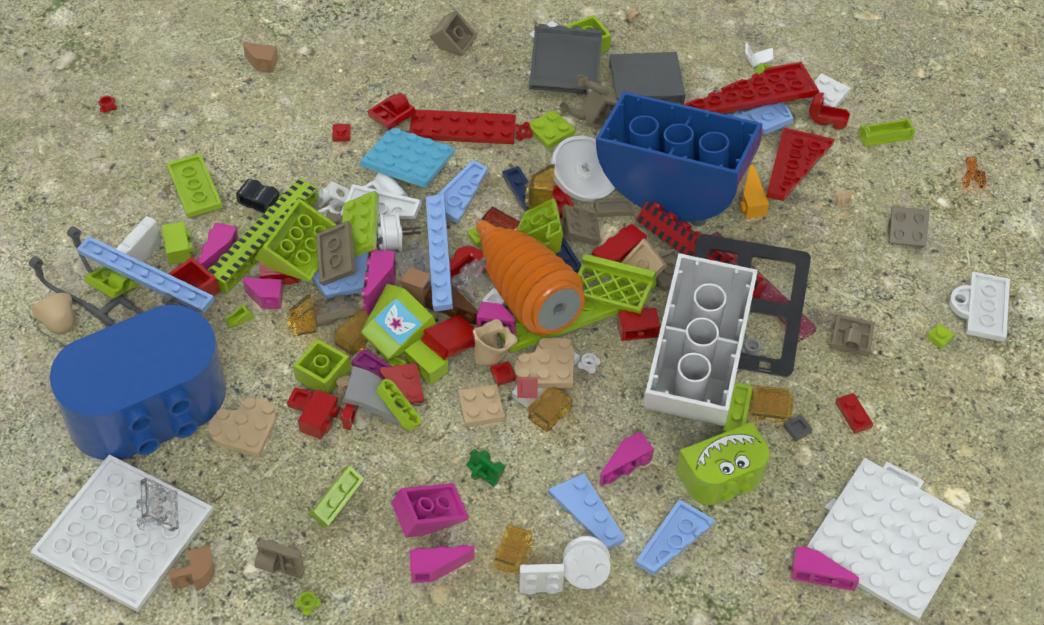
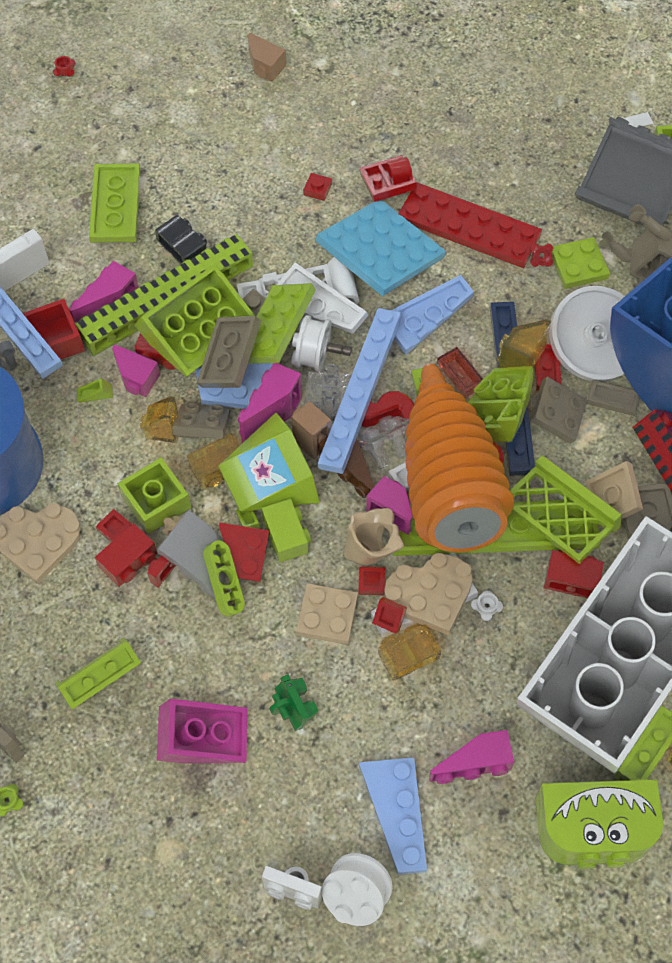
camera: 25 degrees right, 10 degrees up
lime brick [162,221,194,265] -> none
white bracket [318,181,349,208] -> none
magenta plate [351,349,392,380] -> none
dark pink slope [410,545,475,583] -> none
red piece [420,315,475,360] -> none
dark tan slope [429,10,477,56] -> none
clear yellow brick [494,524,535,575] -> none
red brick [592,223,647,263] -> none
light blue wing [635,499,715,576] -> none

